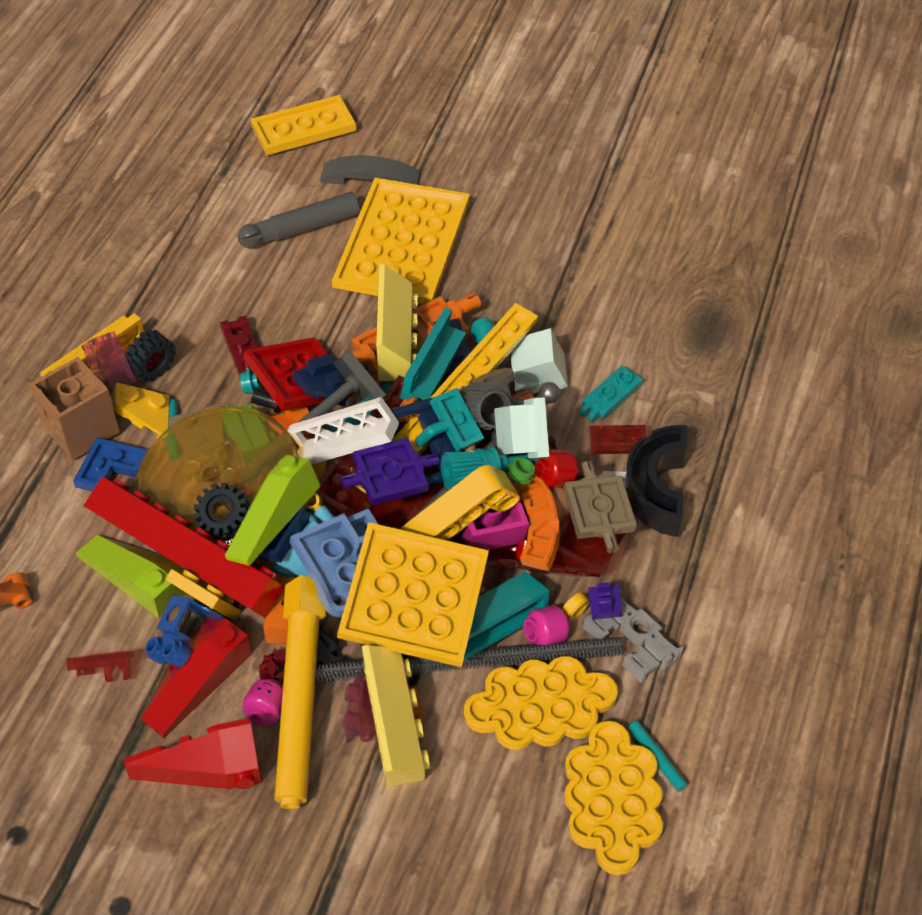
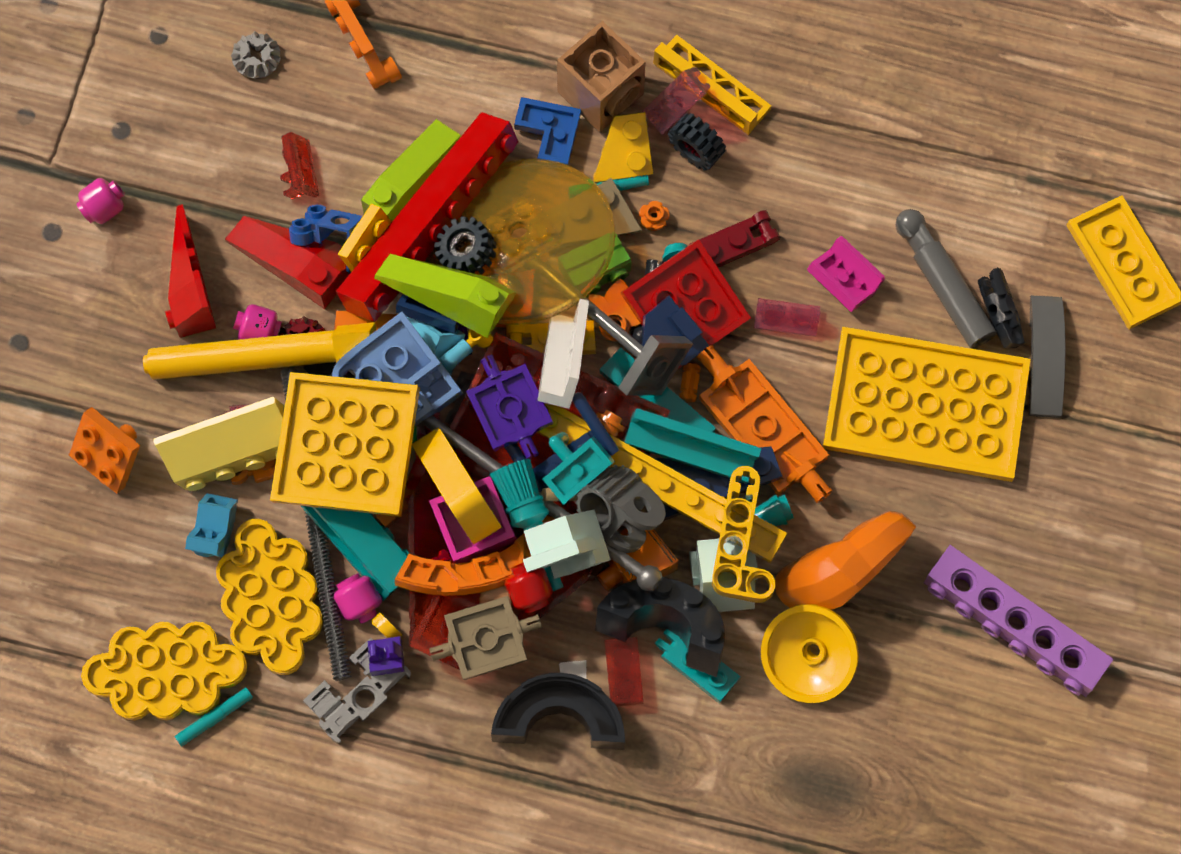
camera: 85 degrees right, 20 degrees up
light yellow slope [376,264,418,381] -> none
bright green plate [507,457,535,485] -> none
none -> orange plate [69,407,140,494]
none -> dark pink head [76,178,125,224]
none -> dark azure brick [185,493,238,557]
none -> black brick [595,577,725,677]
none -> orange plate [639,201,670,231]
none -> yellow beam [712,466,775,603]
none -> clear pink hinge [754,298,820,337]
none -> yellow dish [761,604,859,703]
none -> orange piece [775,511,916,610]
none -> dark pink bracket [807,236,885,312]
none -> medium lavender brick [924,545,1114,697]
none -> black hinge [977,267,1025,349]

